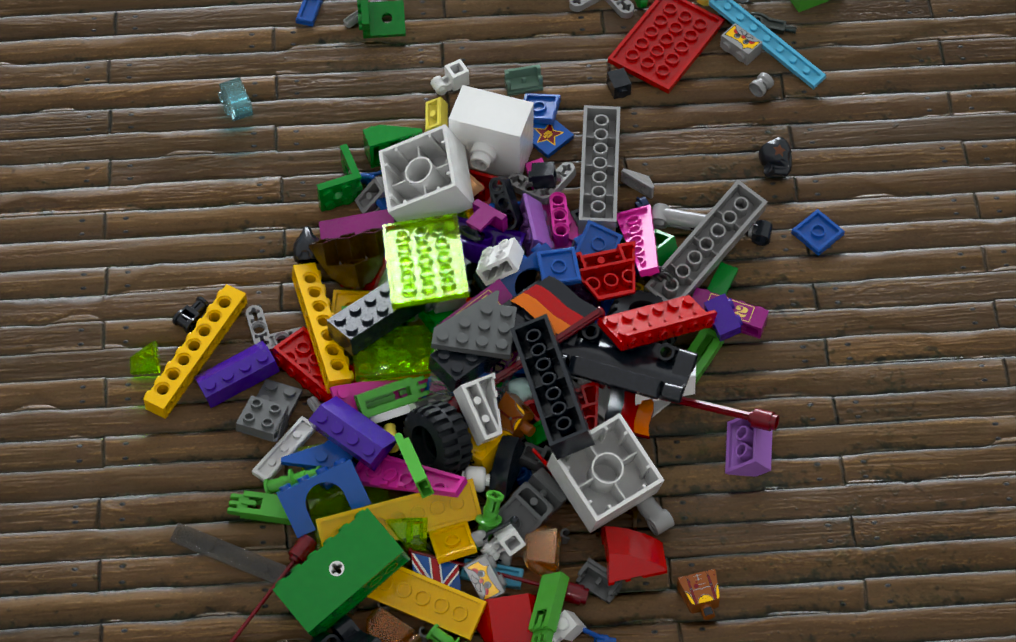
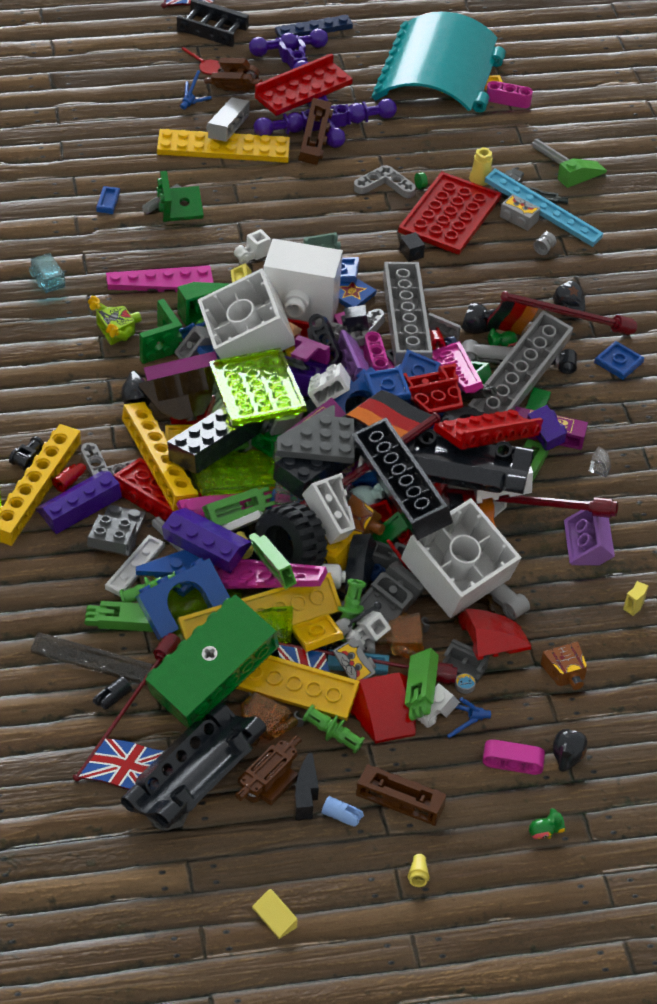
camera: 10 degrees left, 10 degrees down
none -> red hinge [52,463,86,492]
none -> lime torso [88,296,142,345]
none -> black hinge [93,676,132,710]
none -> dark pink wing [106,265,214,292]
none -> red hinge [429,327,446,350]
none -> tile [455,673,476,694]
none -> black piece [462,302,497,334]
none -> flag [487,291,637,335]
none -> green animal [488,328,518,347]
none -> clear brick [589,447,611,477]
none -> light yellow piece [623,581,648,616]

